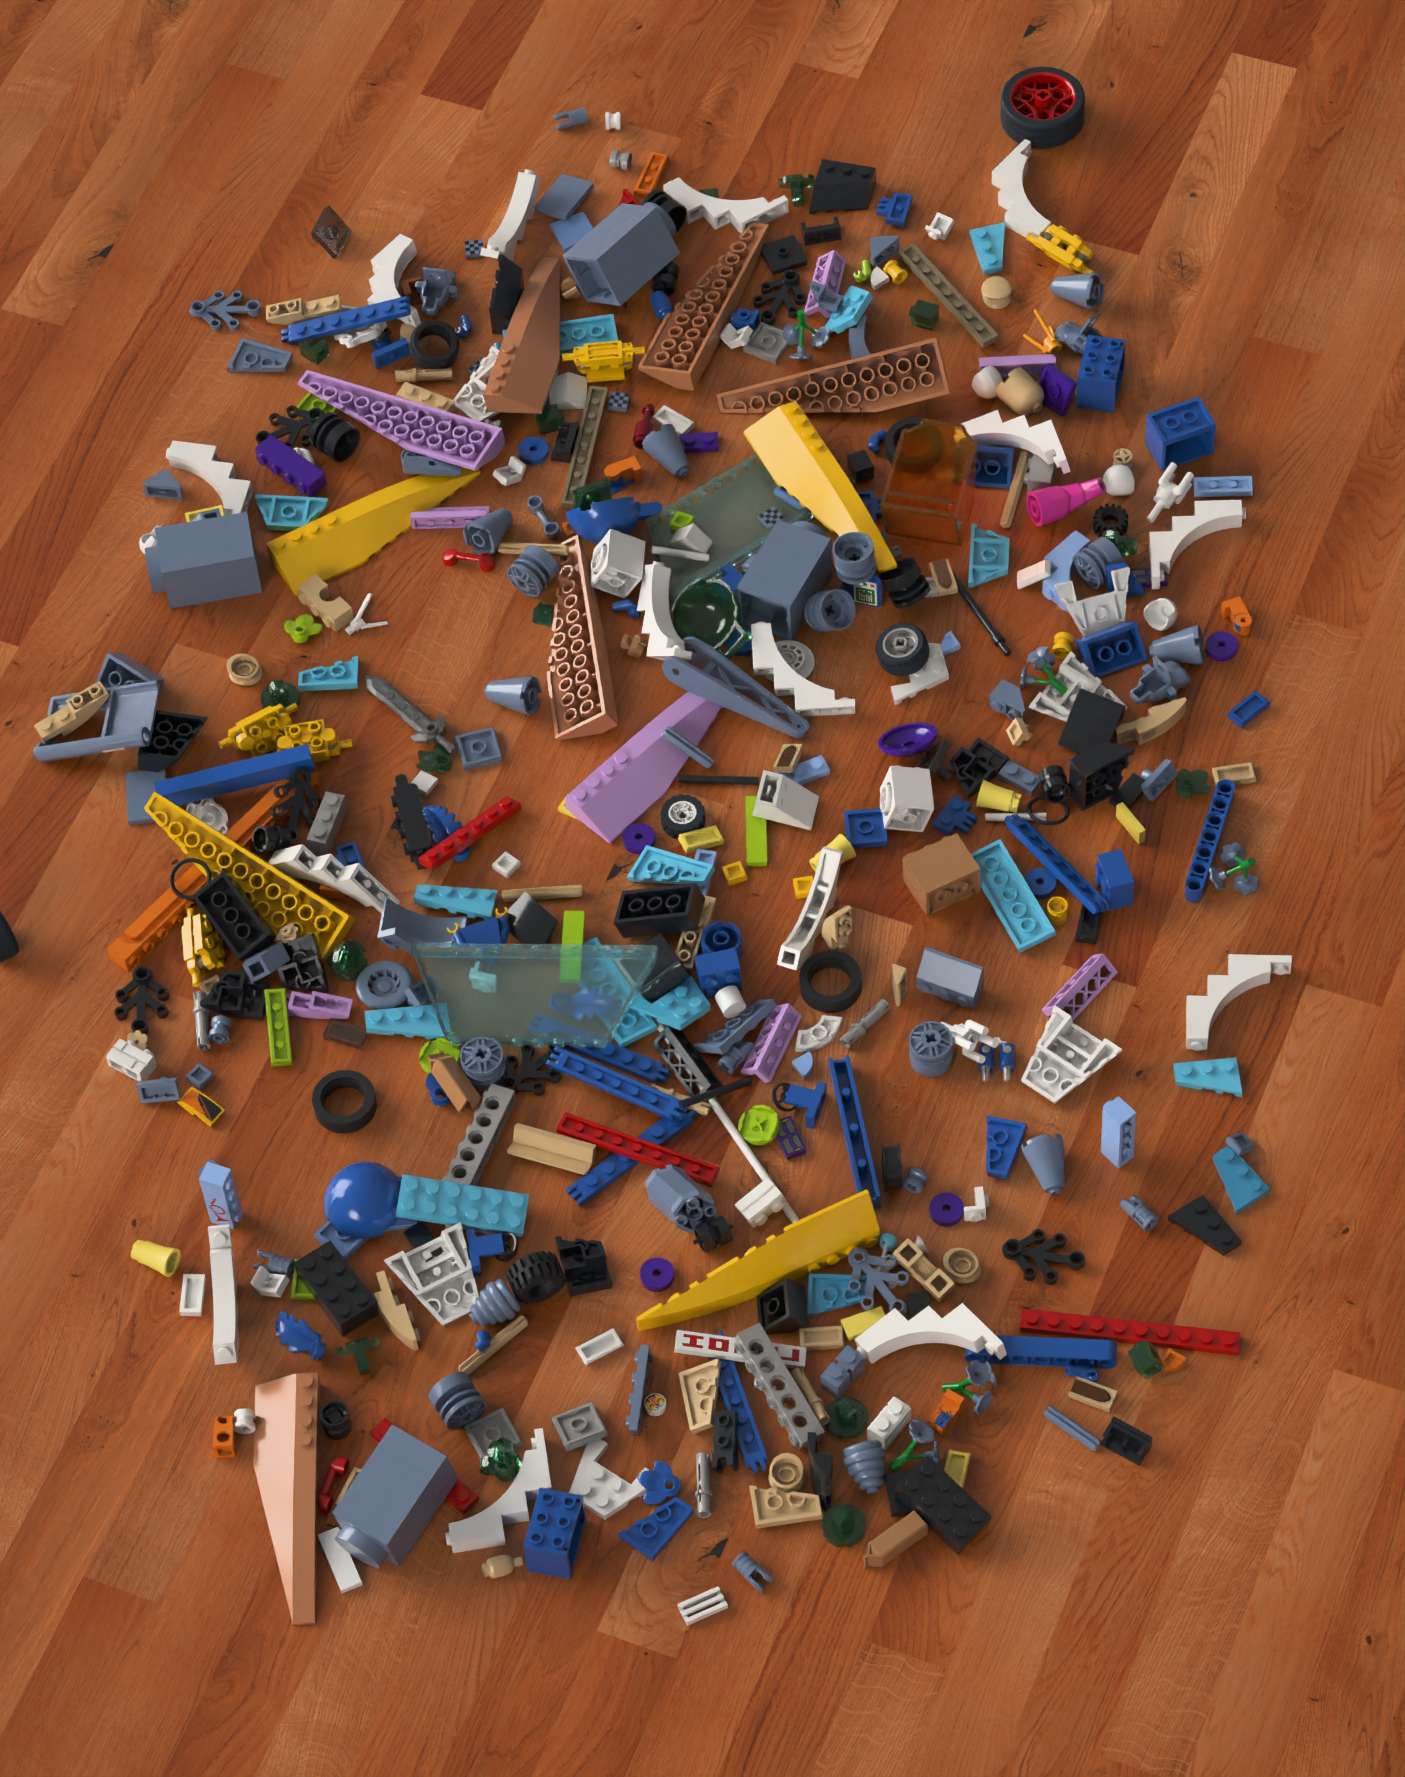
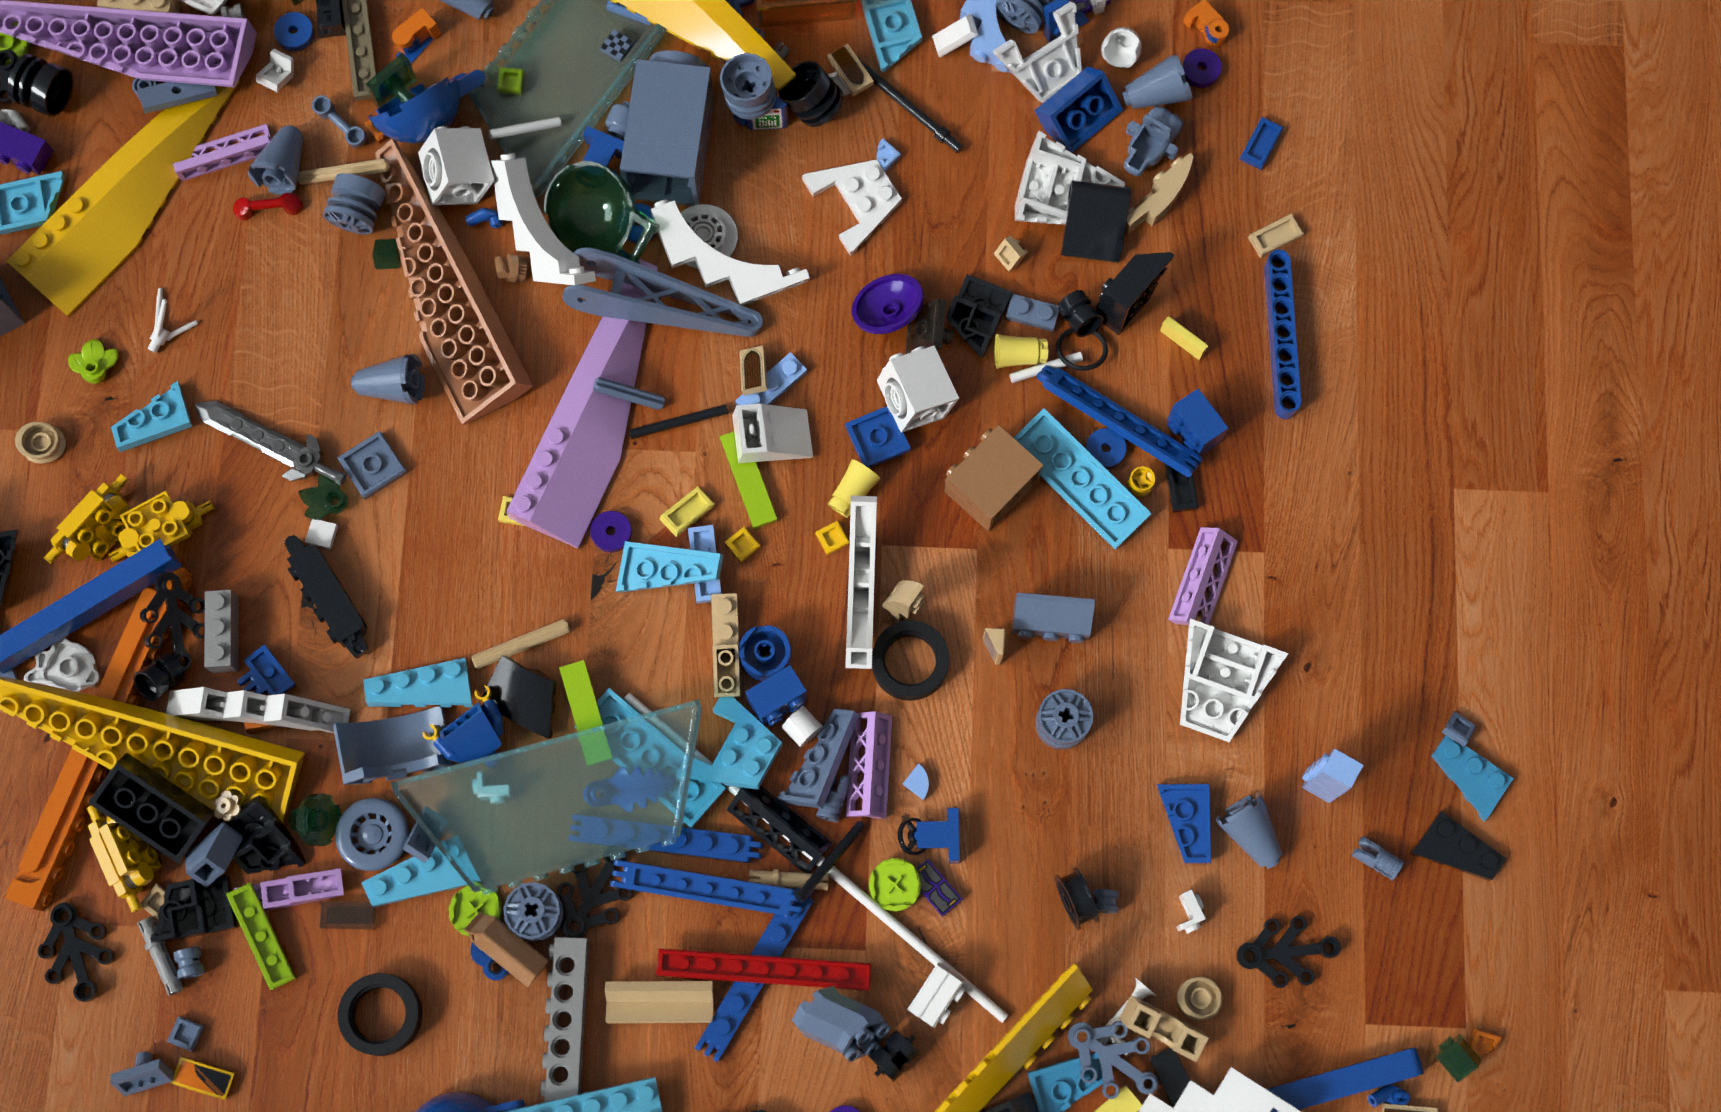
camera: 25 degrees left, 20 degrees up
white brick [106,1039,157,1081] -> none
tan plant [127,1030,148,1050] -> none
black tyre [170,858,211,900] -> none
clear green tile [260,679,300,715] -> none
tan arch [297,574,354,632] -> none
red plate [418,796,522,871] -> none
blue plant [423,805,471,861] -> none
white tile [492,851,521,879] -> none
black brick [614,883,705,938] -> none
black door [621,933,691,1004] -> none
black wheel [660,794,705,839] -> none
white slope [669,523,713,554] -> none
white tile [795,1015,843,1052] -> none
sand blue wheel [804,589,856,632] -> none
blue tile [828,1055,881,1209] -> none
light grey pin [839,999,891,1048] -> none
black wheel [876,623,930,676] -> none
medium azure hinge [877,1233,897,1272] -> none
dark purple piece [929,1193,964,1227] -> none
blue hinge [933,795,978,836] -> none
white plant [940,1020,999,1064] -> none
blue piece [978,1037,1015,1082] -> none
sand blue slope [989,679,1025,722] -> none
sand blue plant [1020,646,1068,695] -> none
red plate [1020,1308,1240,1356] -> none
yellow wheel [1052,632,1074,660] -> none
black tile [1109,773,1146,809] -> none
sand blue tile [1141,759,1178,802] -> none
medium azure wing [1173,1057,1242,1097] -> none
clear green plate [1176,769,1212,798] -> none
white arch [1186,954,1292,1051] -> none
sand blue plant [1209,842,1258,895] -> none

